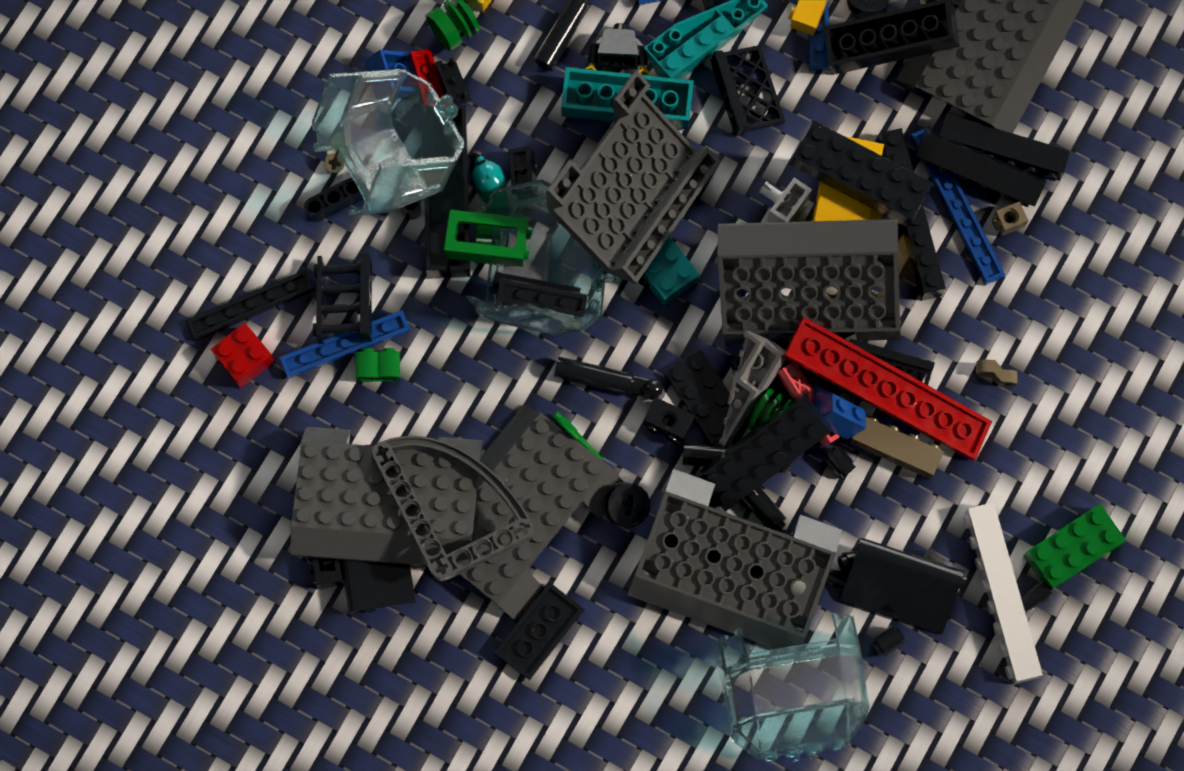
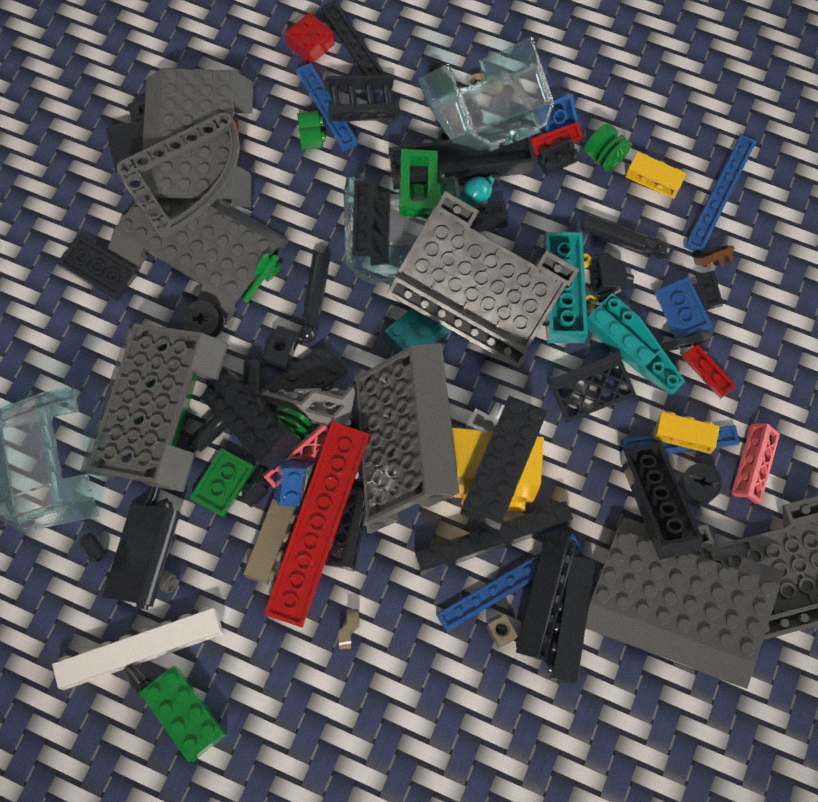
camera: 85 degrees right, 5 degrees down
none -> green plate [189,448,255,518]

